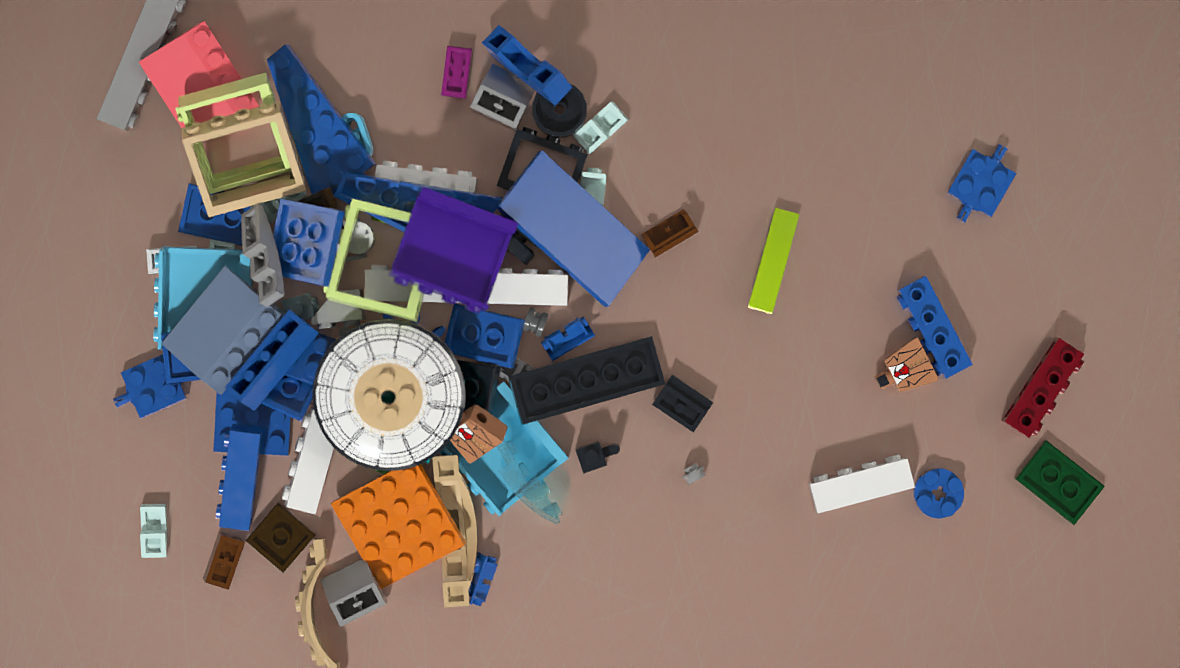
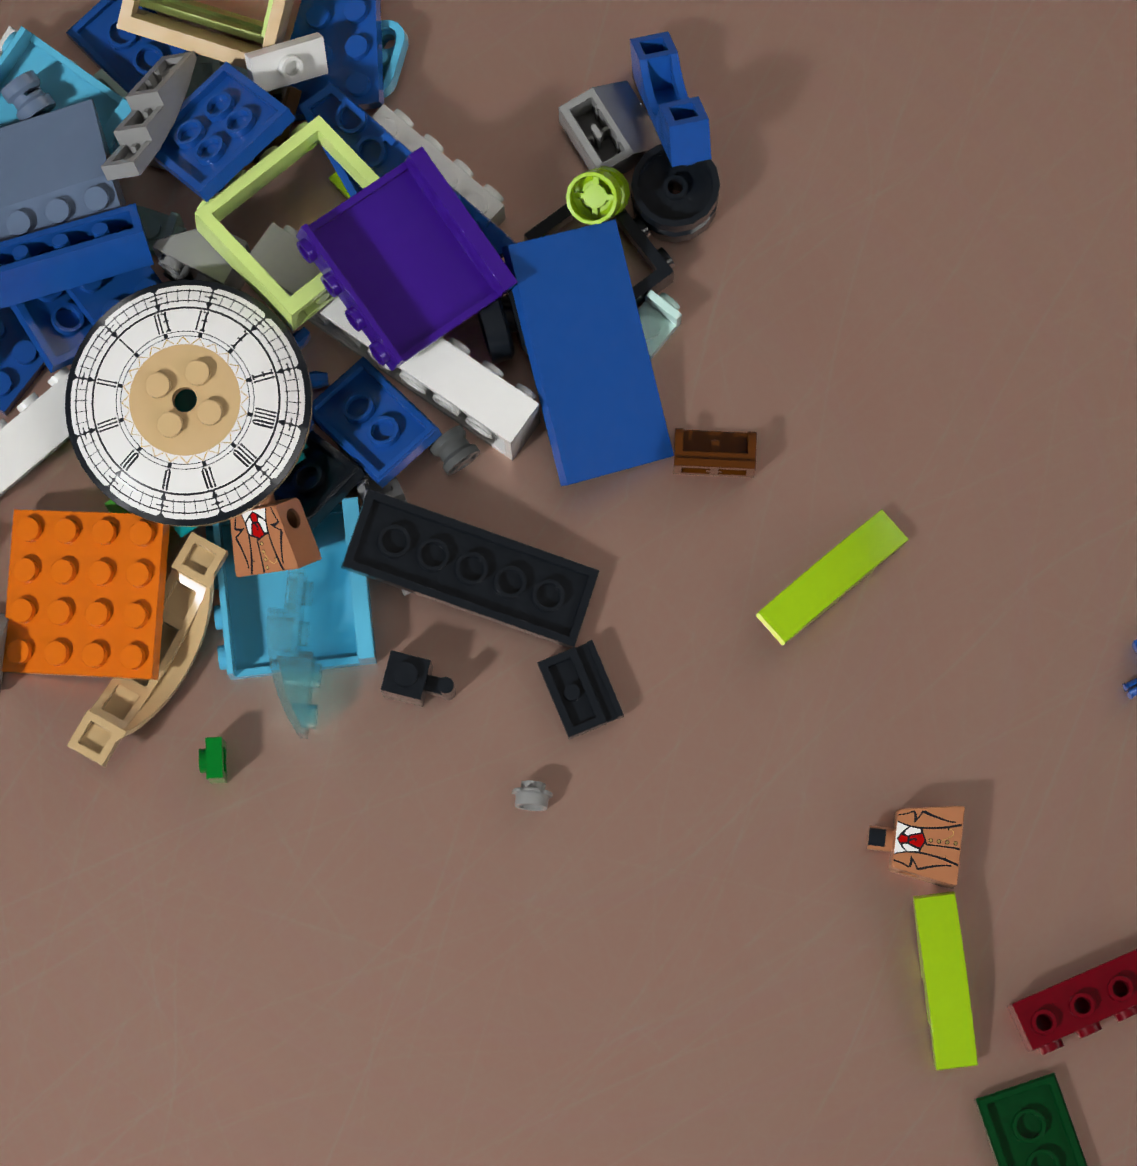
camera: 35 degrees right, 10 degrees down
white piece [337,218,375,262] -> none
magenta plate [441,46,472,99] -> none
blue hinge [469,551,498,606] -> none
blue hinge [541,316,595,362] -> none
light aqua slope [573,101,629,154] -> none
white brick [808,454,915,513] -> none
blue brick [896,276,973,379] -> none
blue plate [913,468,964,519] -> none
none -> sand blue wheel [0,70,56,121]
none -> green plate [199,737,228,784]
none -> white plate [244,32,328,92]
none -> lime wheel [566,166,630,225]
none -> lime slope [913,891,978,1071]

